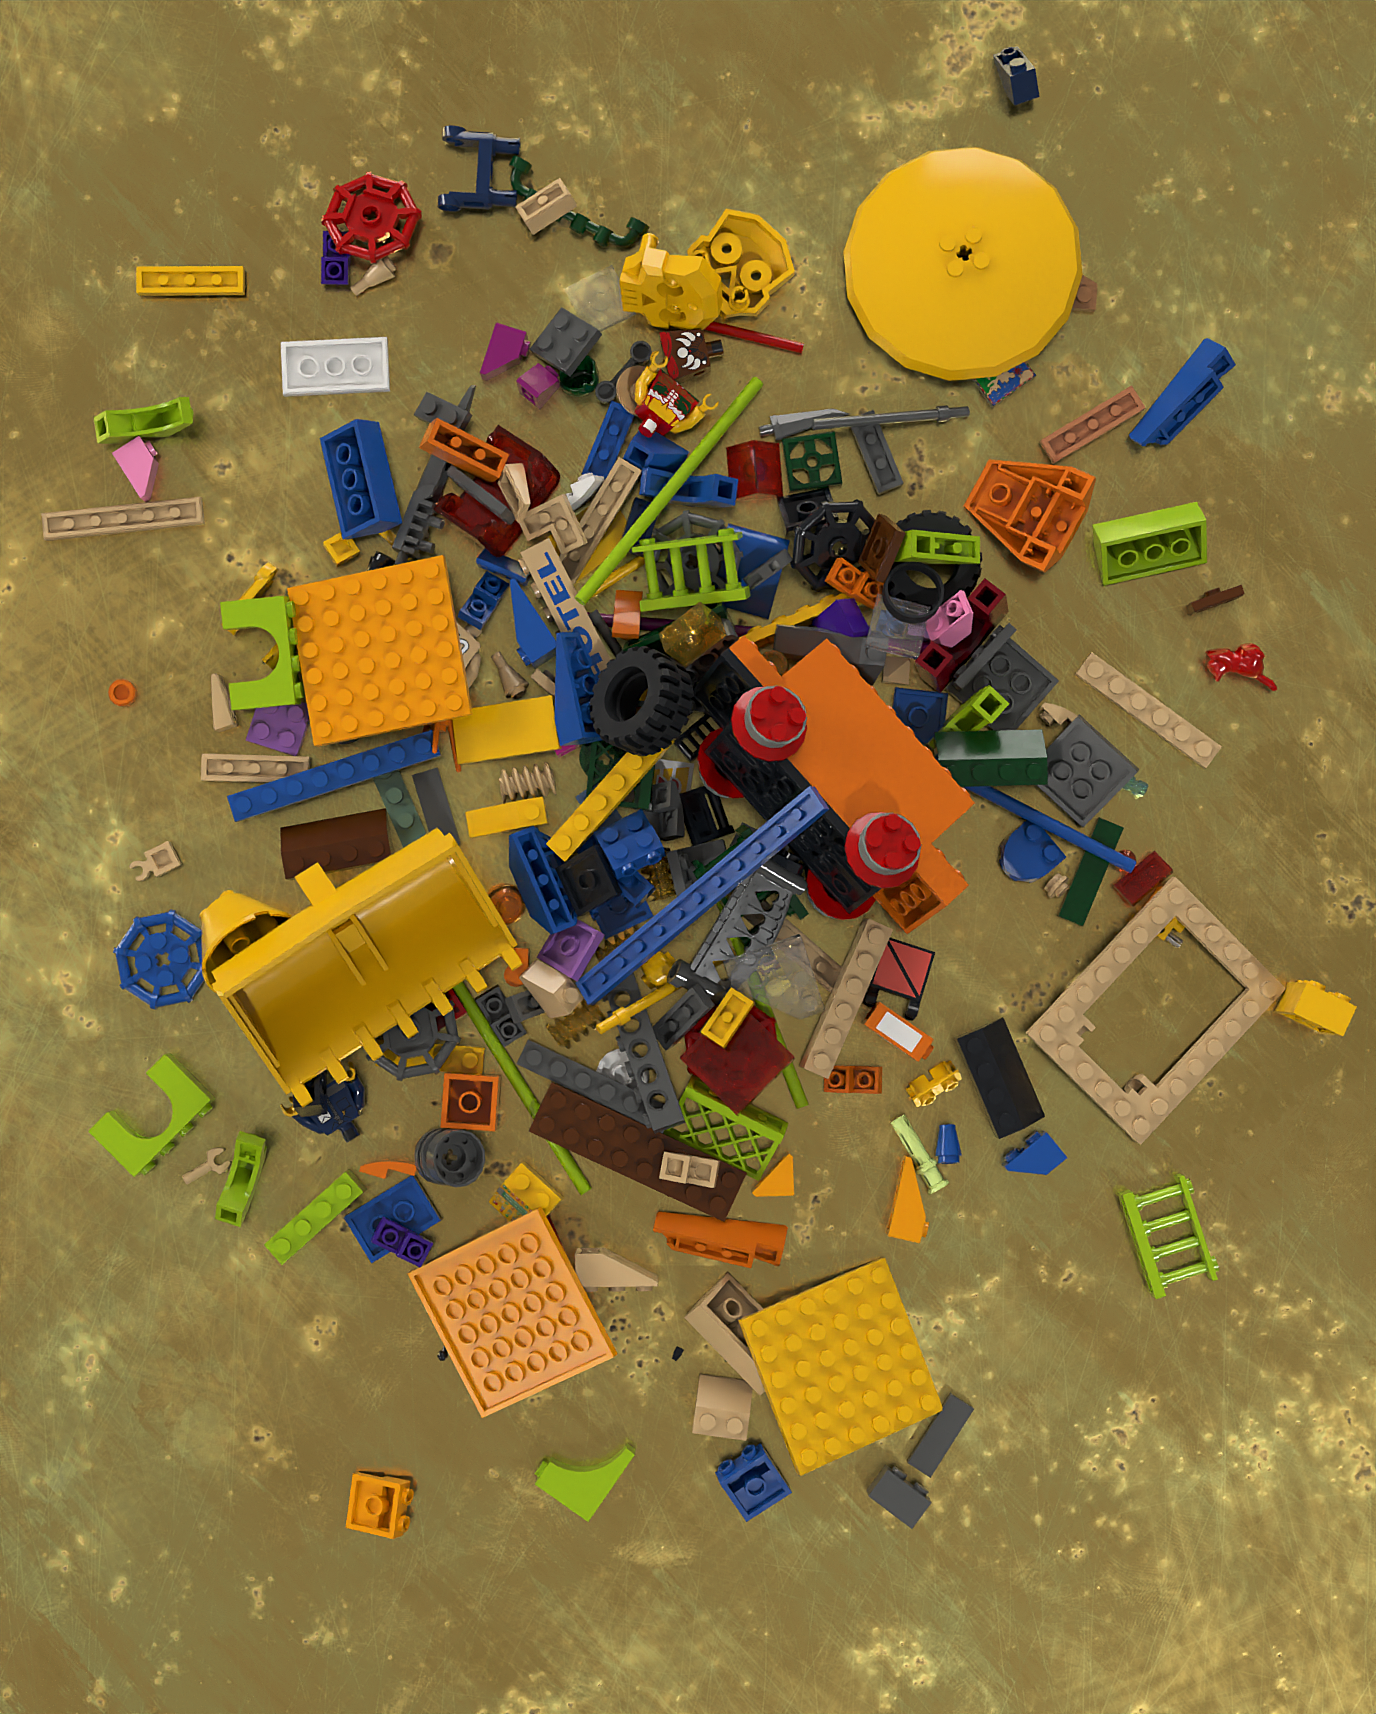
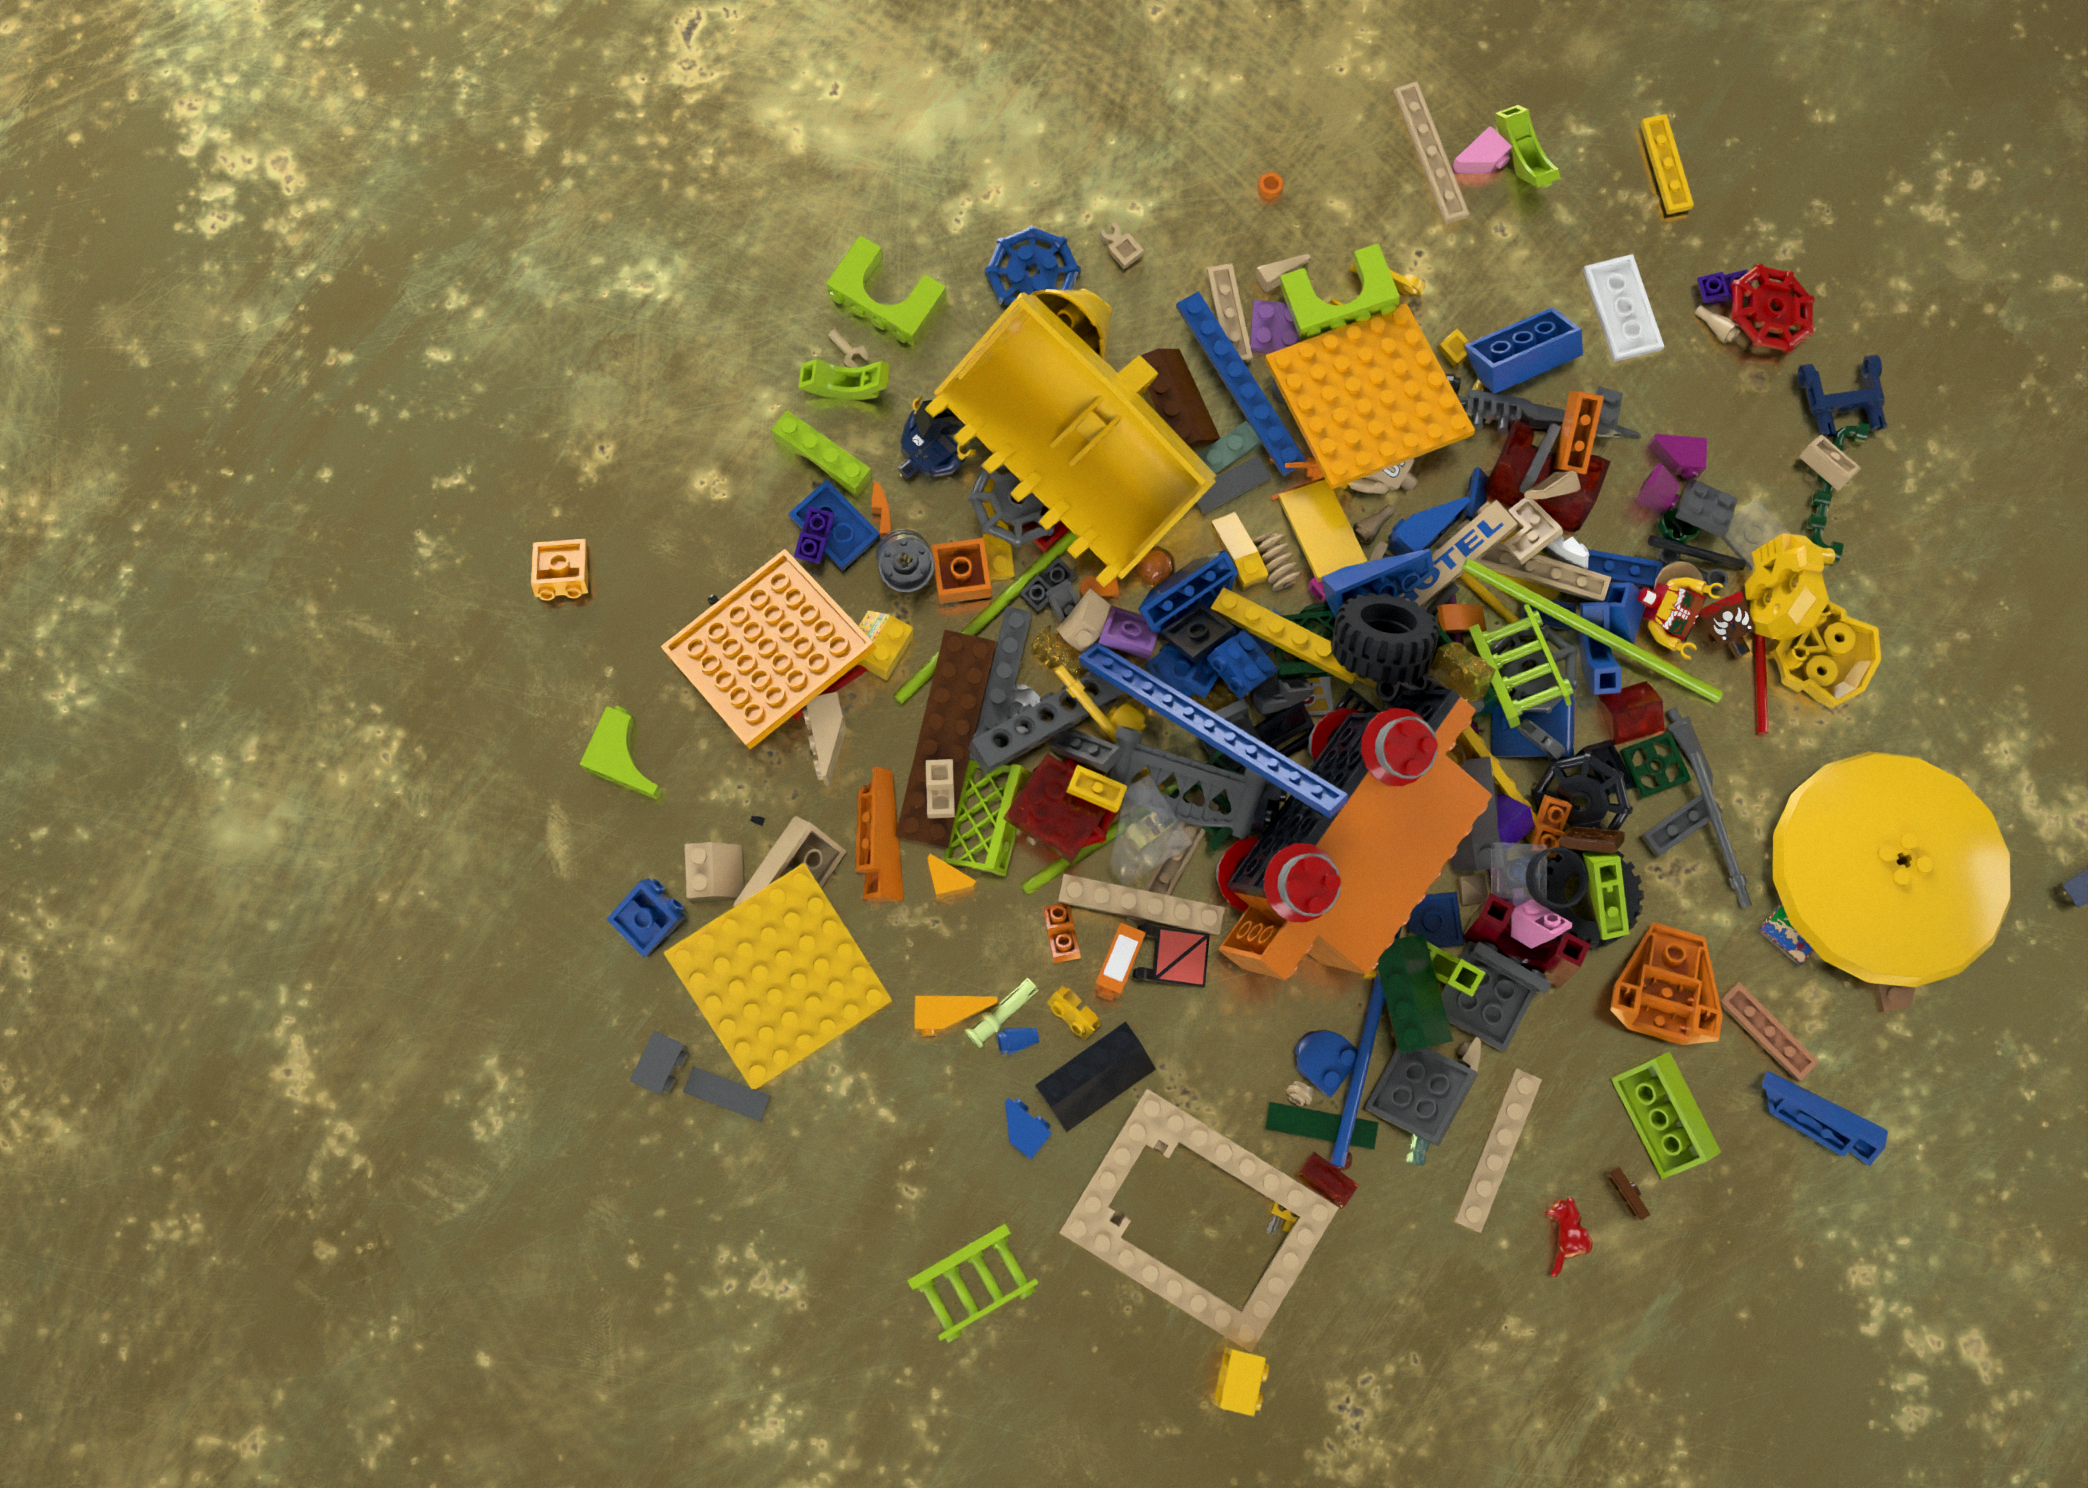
camera: 75 degrees right, 10 degrees down
blue slope [458,571,510,630] -> none
none -> black bar [1648,535,1746,570]

